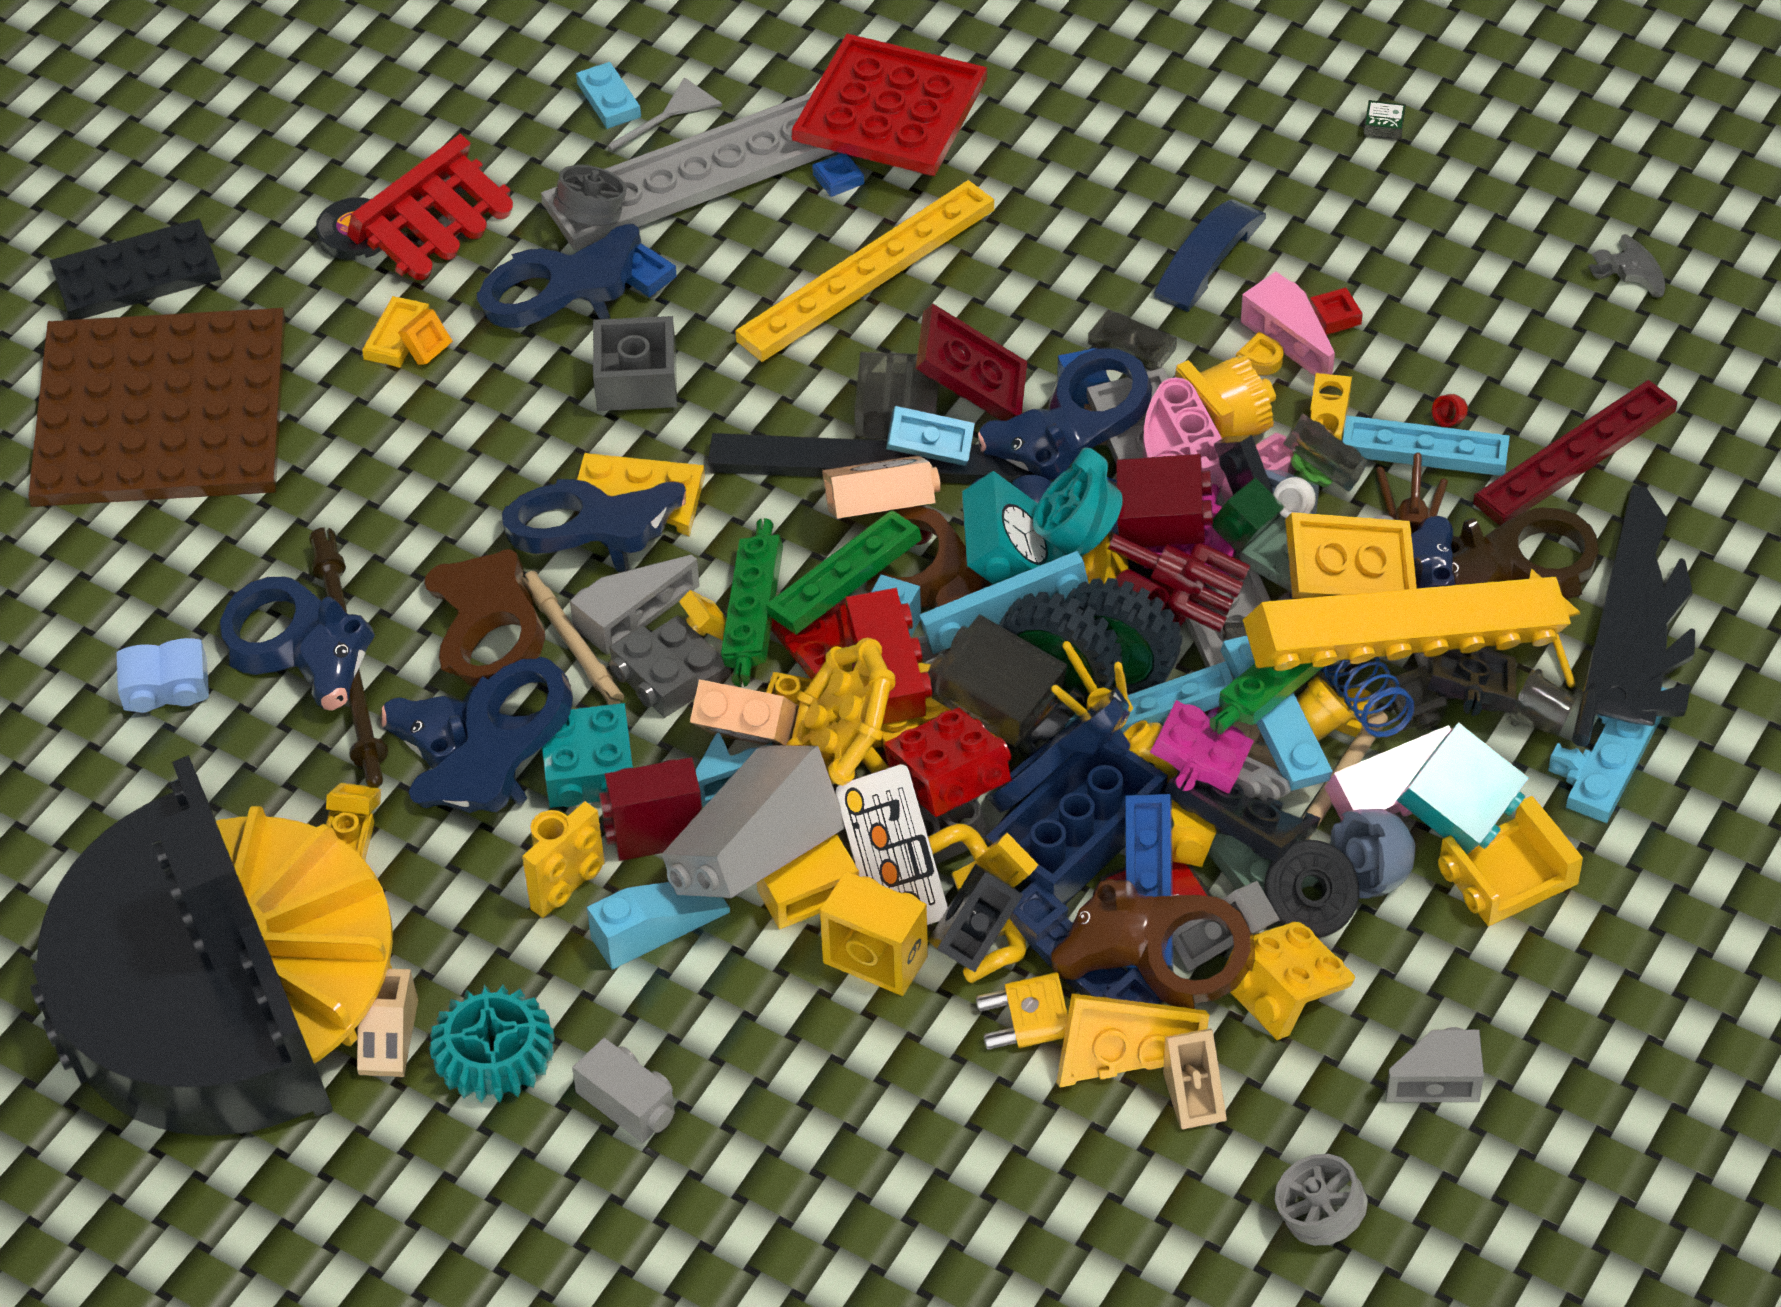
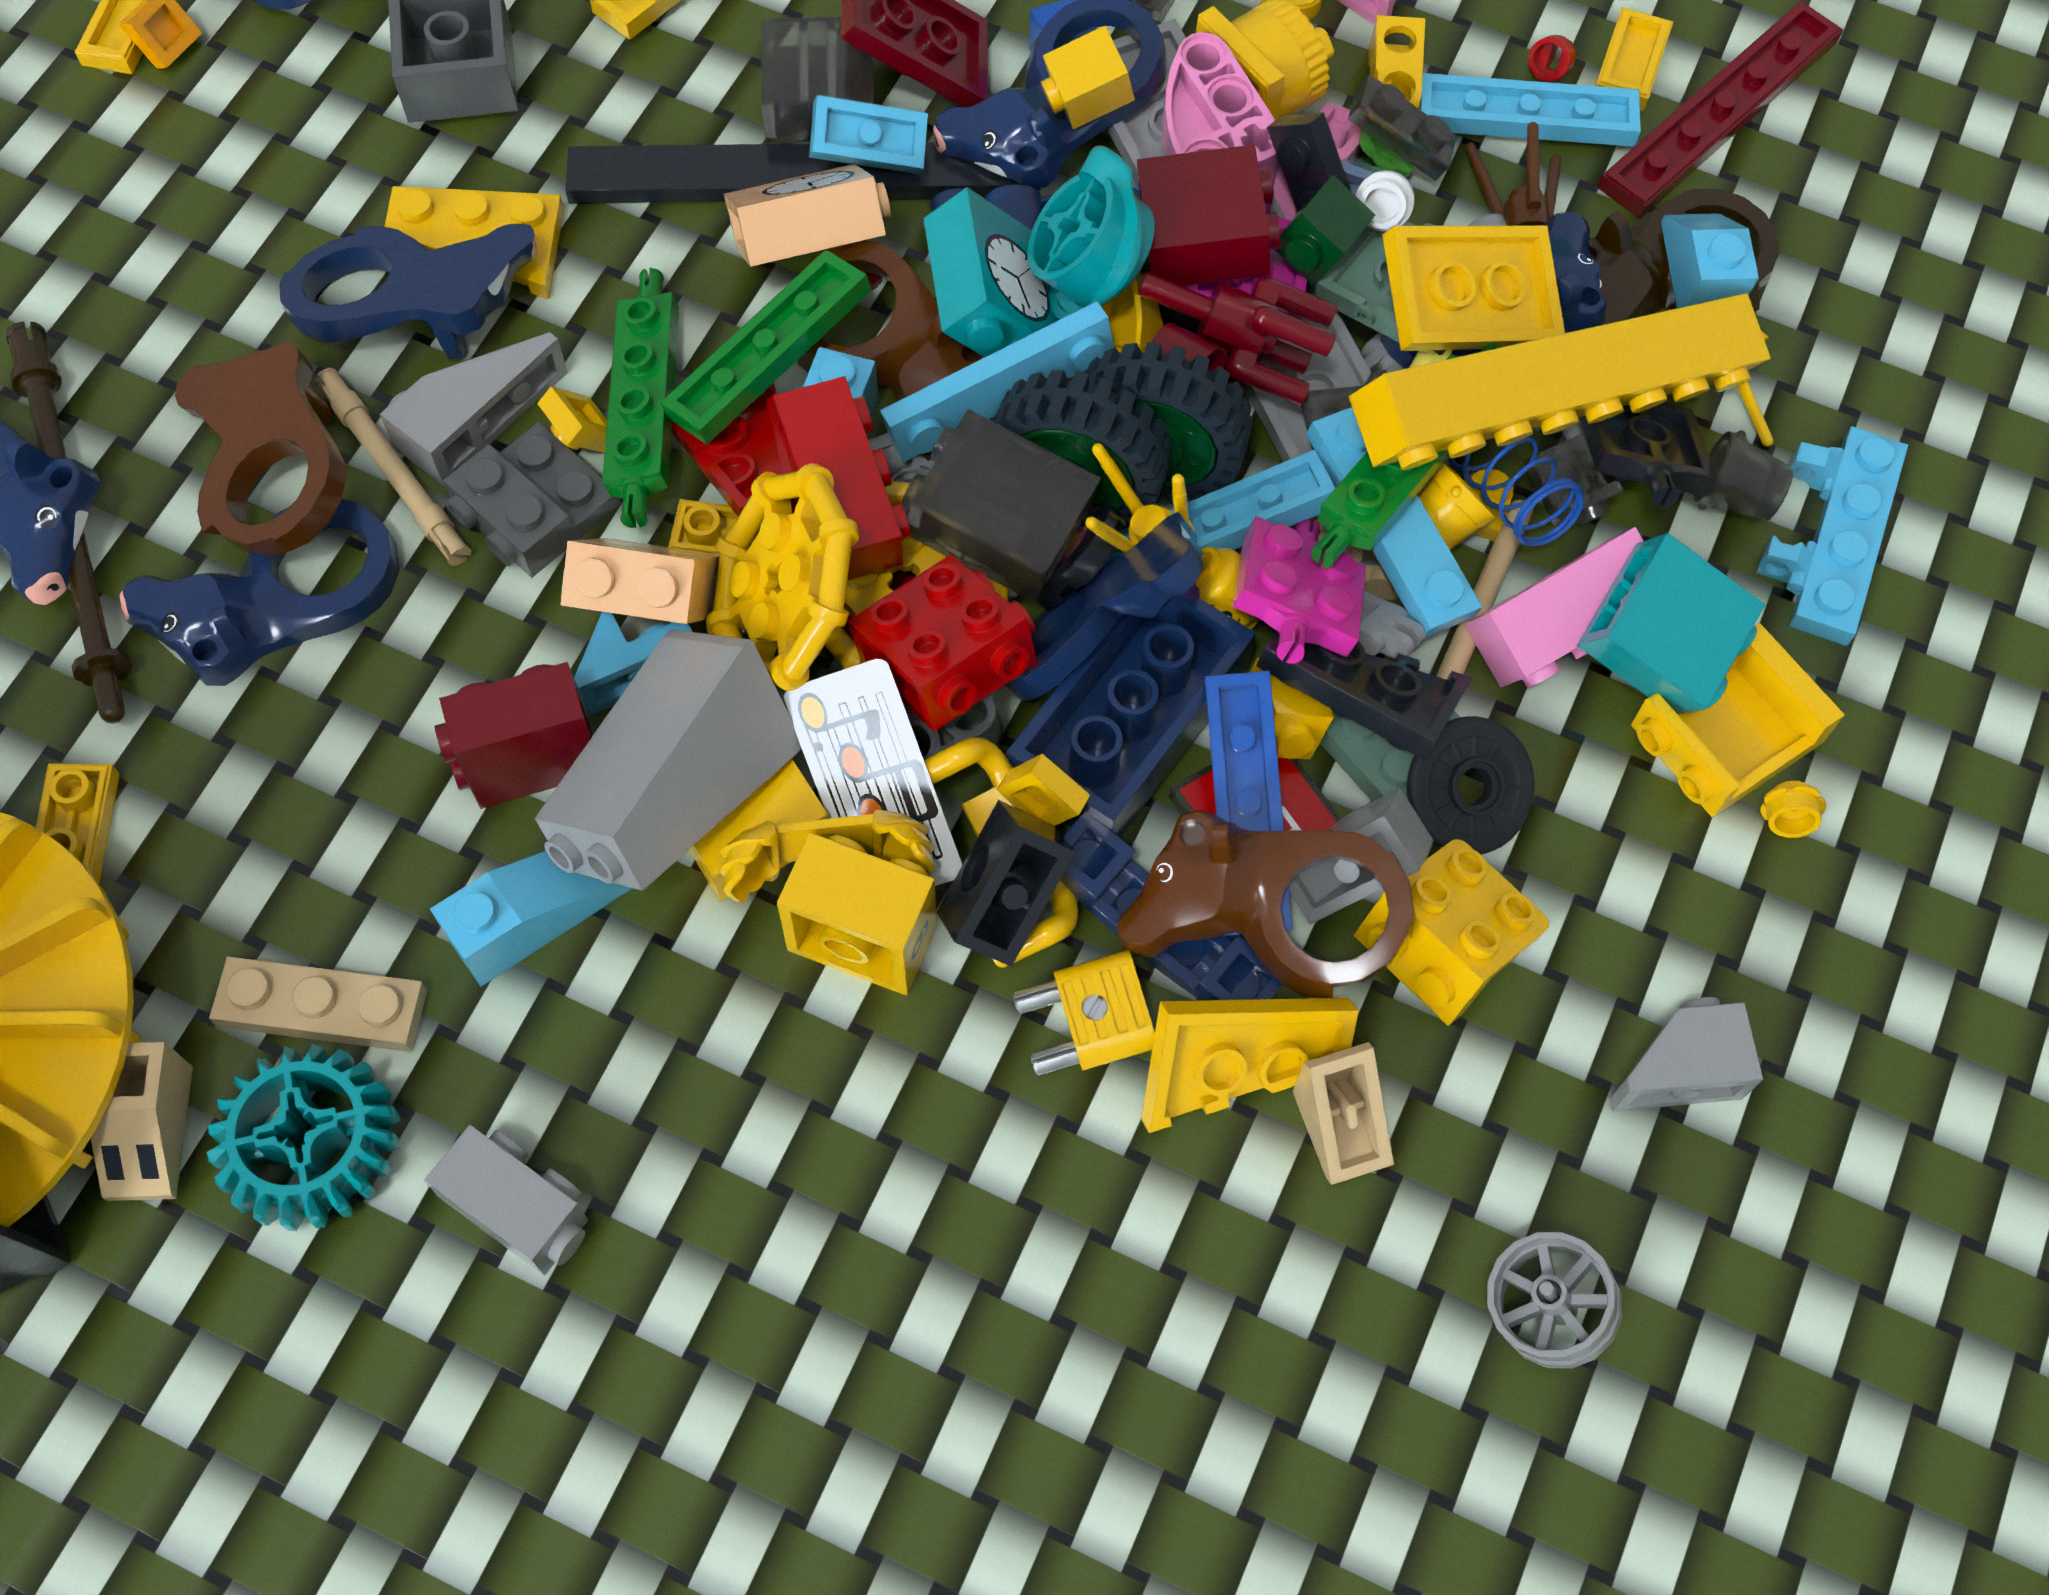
camera: 10 degrees left, 15 degrees up
yellow tile [326,783,381,815] -> none
dark blue animal [409,657,573,813] -> none
yellow plate [522,801,605,918] -> none
teal brick [542,703,633,808] -> none
sand blue cylinder [1330,808,1415,898] -> none
black animal [1572,485,1695,747] -> none
none -> tan plate [209,956,428,1052]
none -> yellow piece [719,809,935,902]
none -> yellow brick [1040,25,1135,130]
none -> yellow tile [1595,7,1673,112]
none -> medium azure slope [1661,214,1759,309]
none -> yellow plate [1760,781,1826,838]

